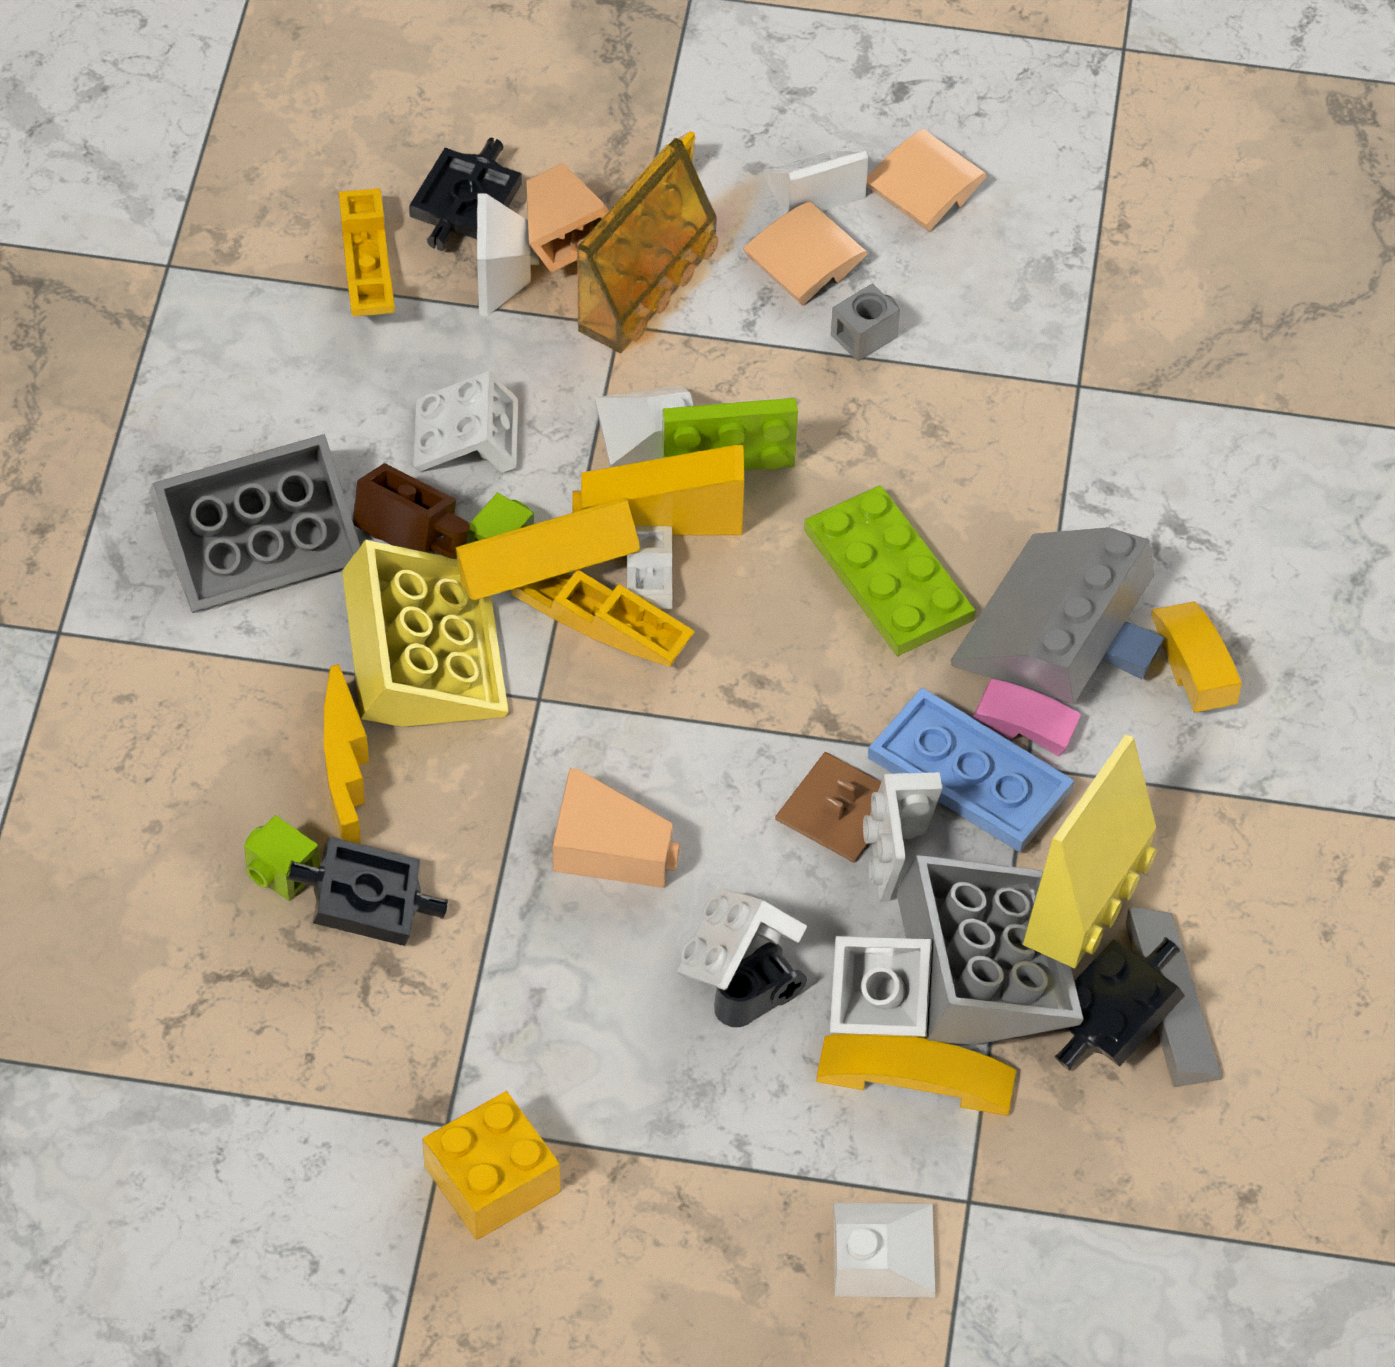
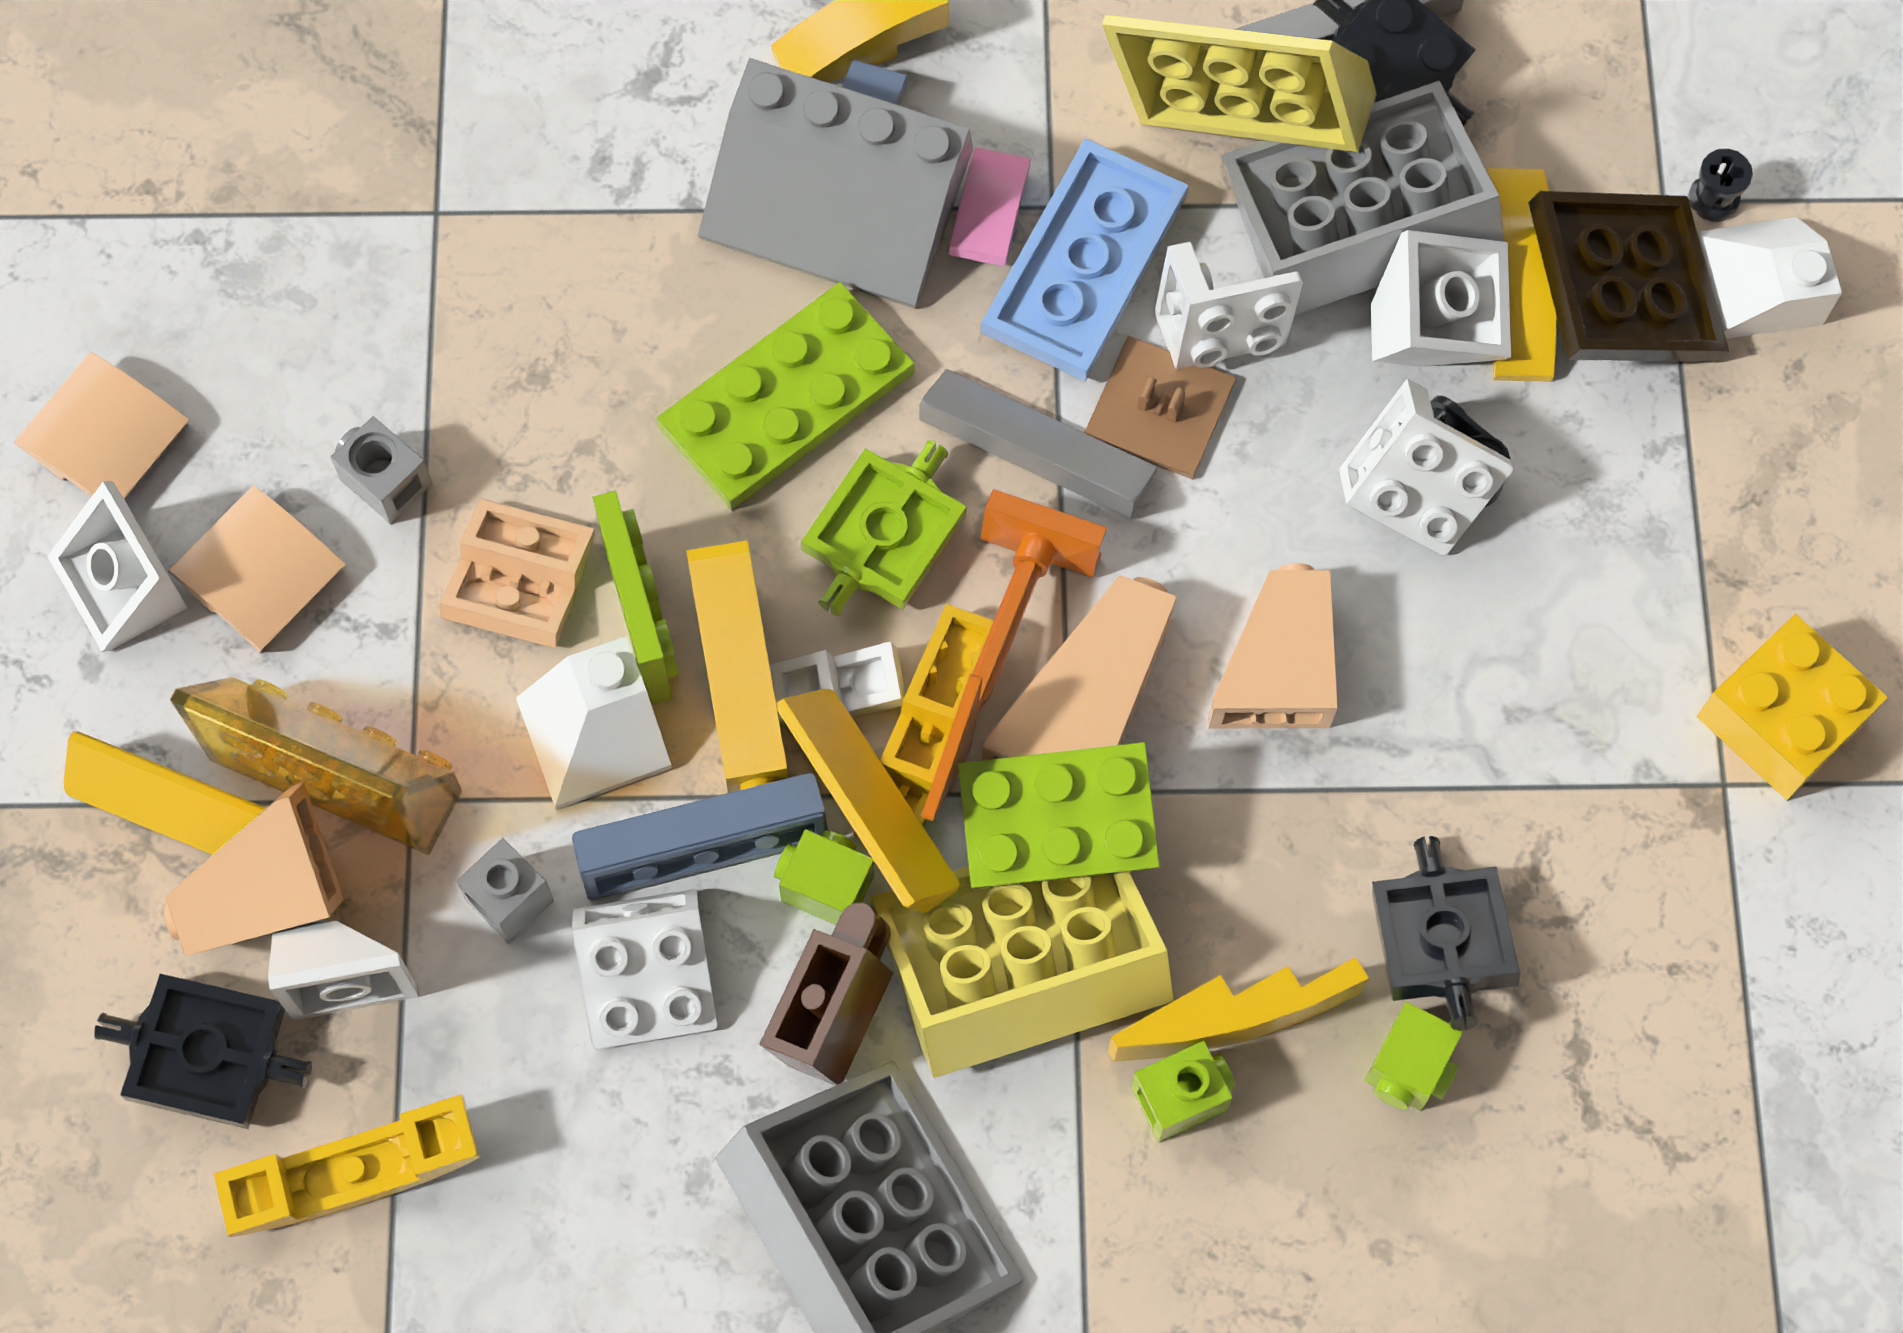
camera: 100 degrees left, 15 degrees up
none -> light nougat slope [440,498,594,649]
none -> light grey brick [456,838,554,944]
none -> sand blue slope [572,773,828,900]
none -> lime plate [801,440,967,616]
none -> light grey slope [919,369,1157,519]
none -> orange piece [921,489,1107,821]
none -> lime plate [958,742,1160,889]
none -> light nougat slope [982,575,1177,760]
none -> lime brick [1131,1041,1236,1143]
none -> dark brown plate [1528,191,1729,362]
none -> black bush [1688,148,1753,222]

